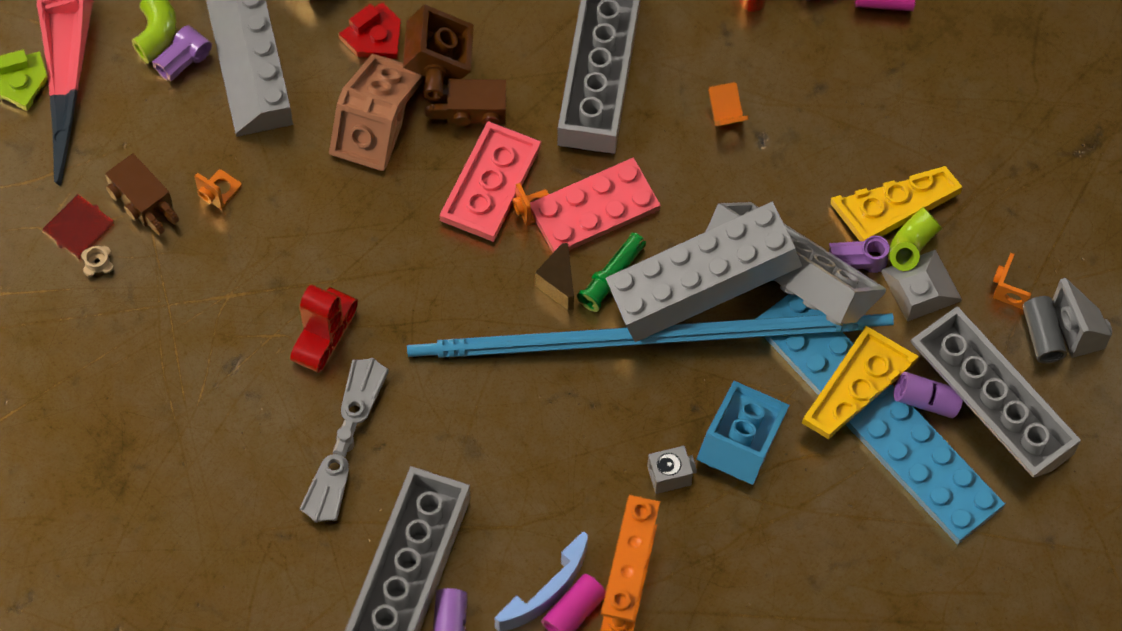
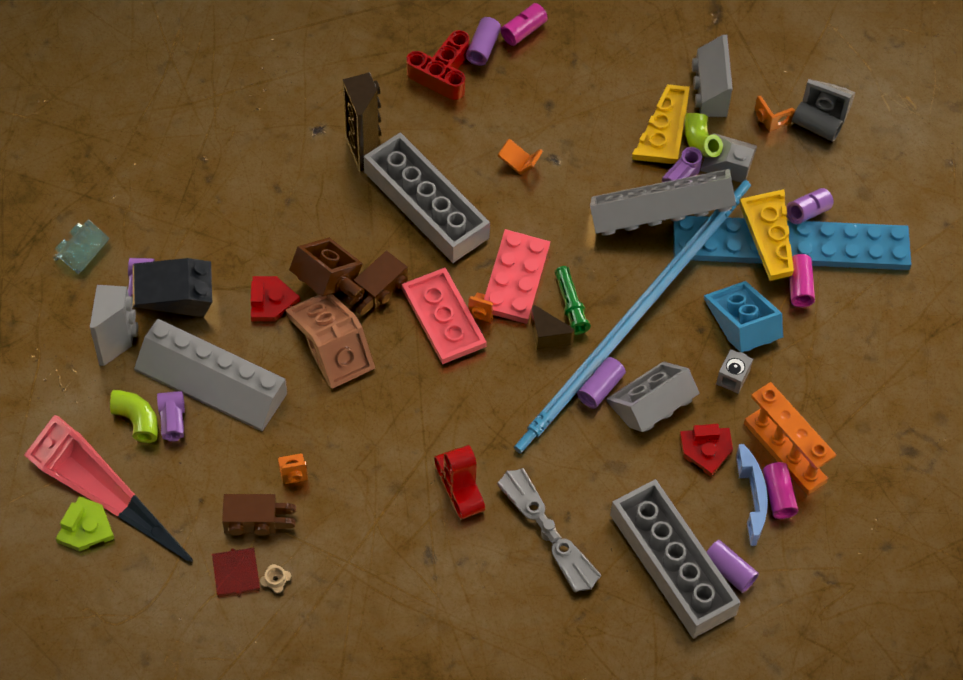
camera: 50 degrees left, 5 degrees down
light grey brick [606,201,802,342] -> none
light grey slope [911,306,1081,478] -> none
none -> medium lavender pin [577,357,626,409]
none -> light grey slope [606,362,700,432]
none -> red plate [679,424,733,477]
none -> light grey slope [692,35,732,117]
none -> dark pink pin [789,254,815,307]

